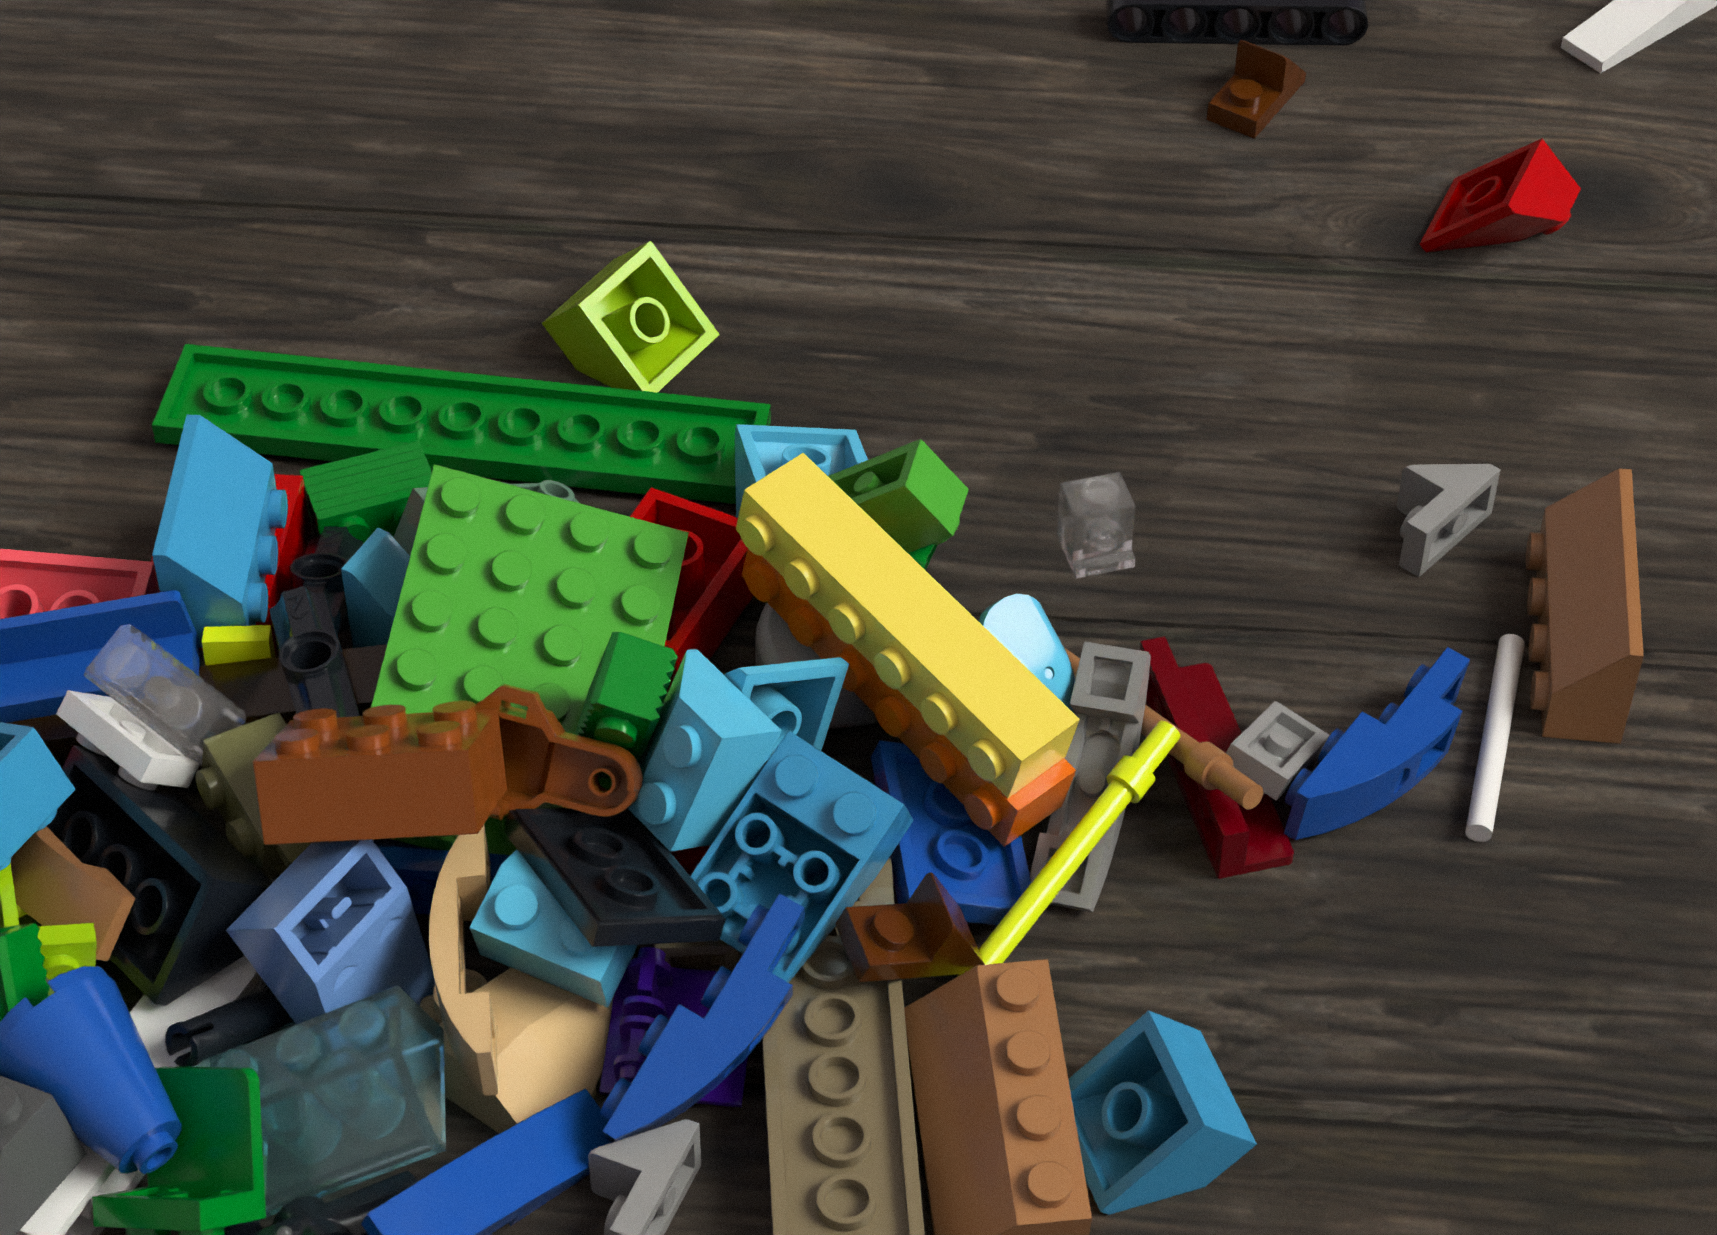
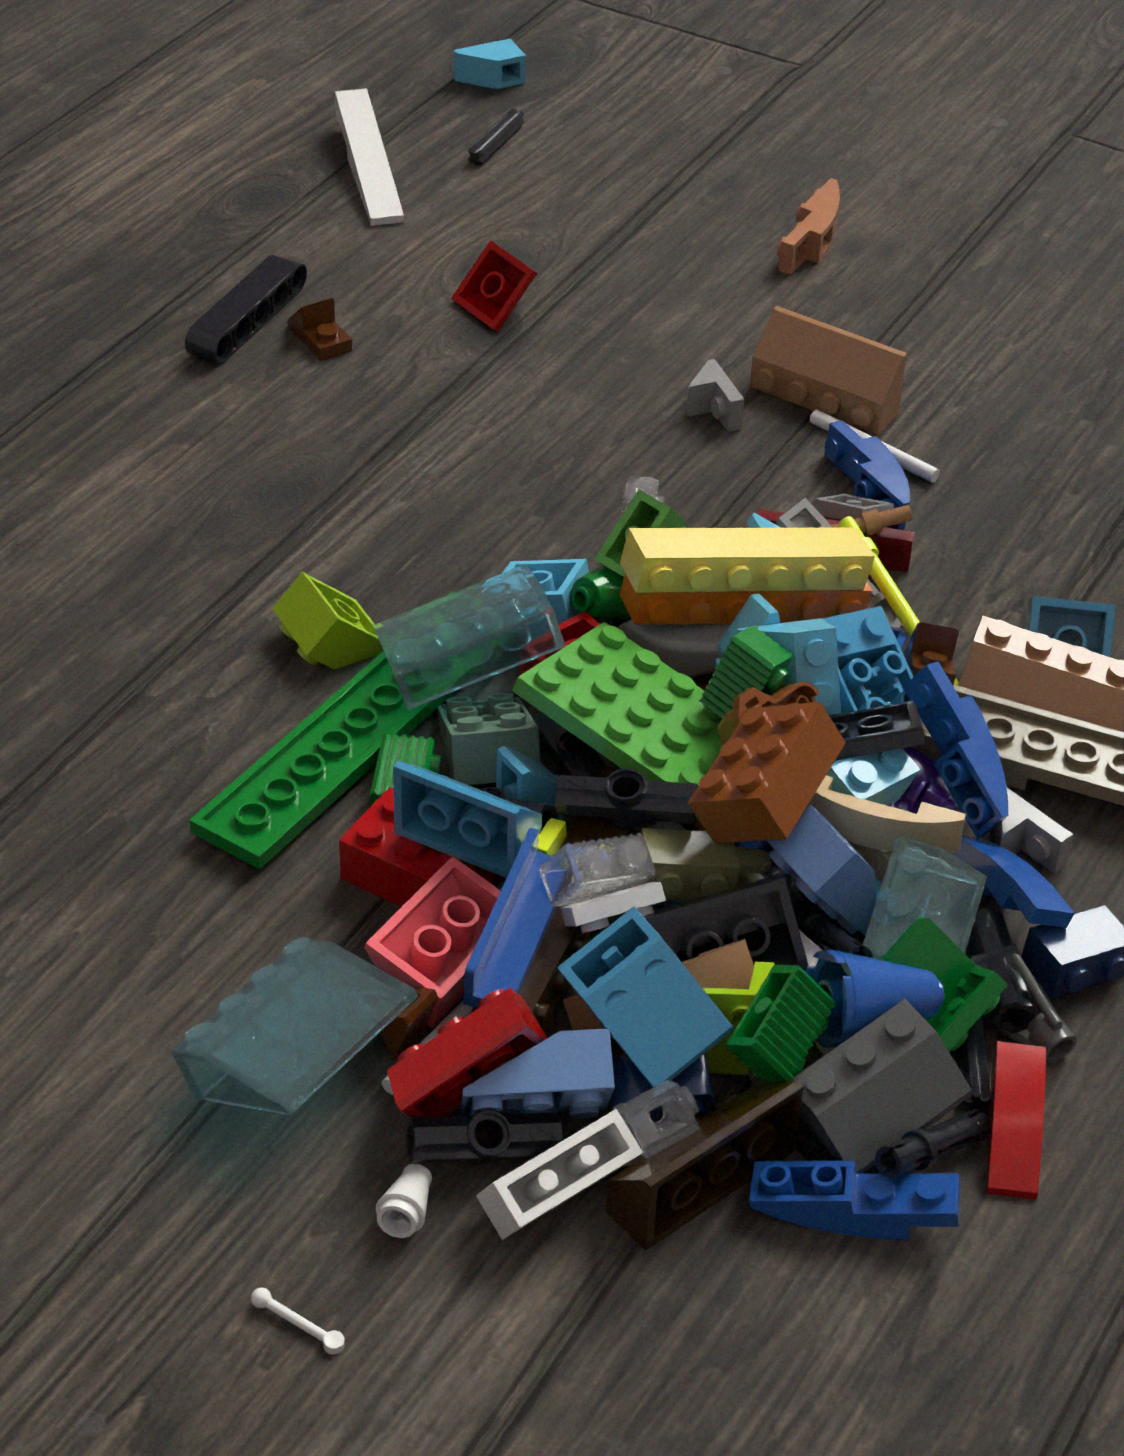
camera: 65 degrees left, 5 degrees down
none -> clear light blue slope [373,564,566,710]

